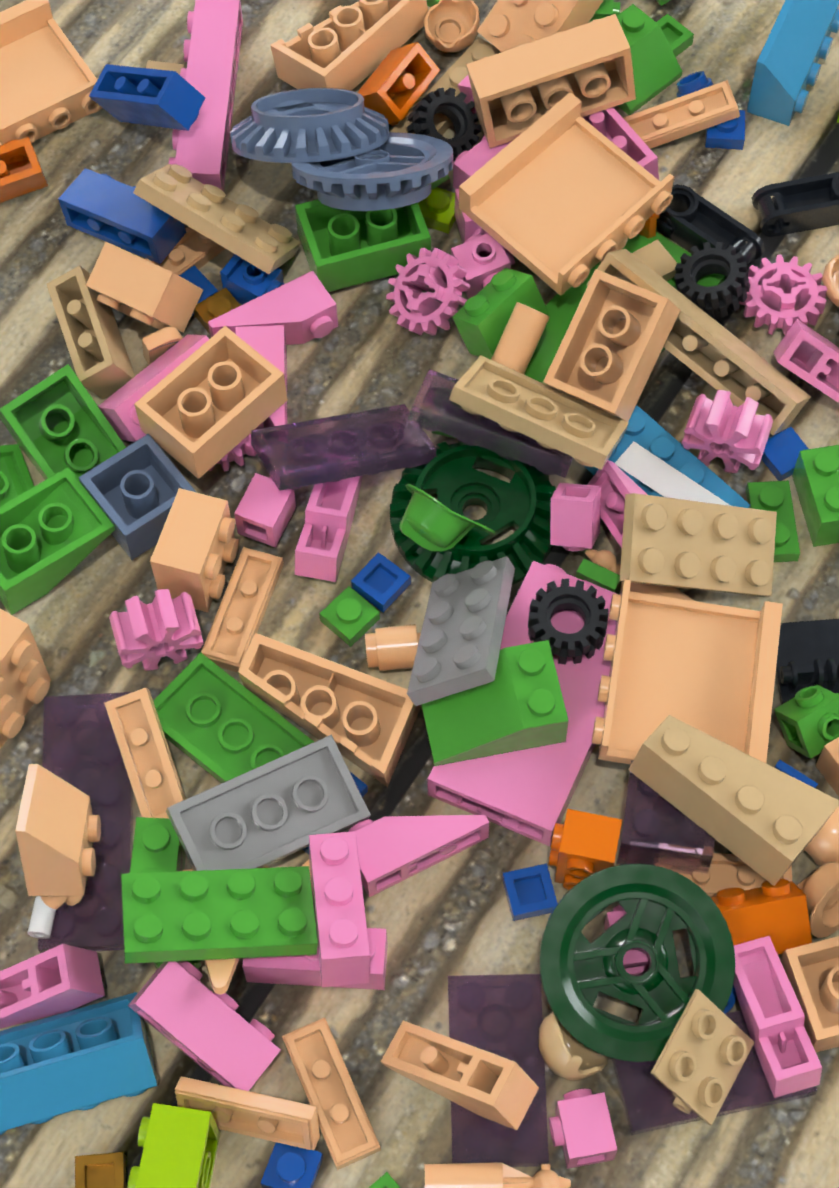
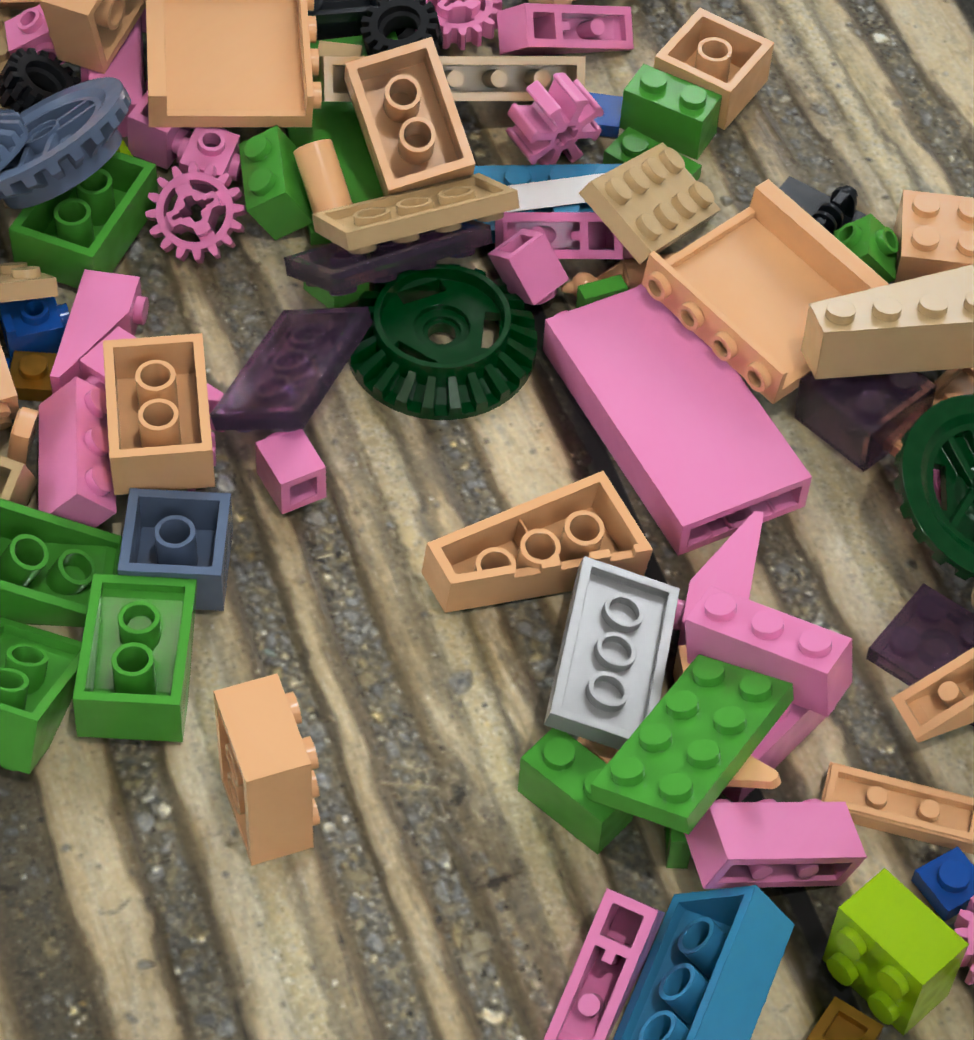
camera: 55 degrees left, 10 degrees down
light nougat slope [15,764,101,896] -> none
white arm [27,895,83,939] -> none
clear purple plate [38,692,133,953] -> none
light nougat plate [104,688,186,819] -> none
bright pink gear [109,589,204,671] -> none
light nougat brick [150,488,239,612] -> none
bright green plate [153,652,314,783] -> none
light nougat tile [175,1076,320,1150] -> none
light nougat tile [201,547,284,672] -> none
bright pink slope [295,456,364,582] -> none
bright green plate [319,586,380,647] -> none
blue plate [351,552,411,613] -> none
light nougat brick [365,624,421,671] -> none
bright green piece [399,484,496,552] -> none
light grey plate [407,556,515,706] -> none
bright green slope [421,640,569,766] -> none
blue plate [502,863,558,921] -> none
black tyre [528,579,608,665] -> none
orange brick [548,809,622,890] -> none

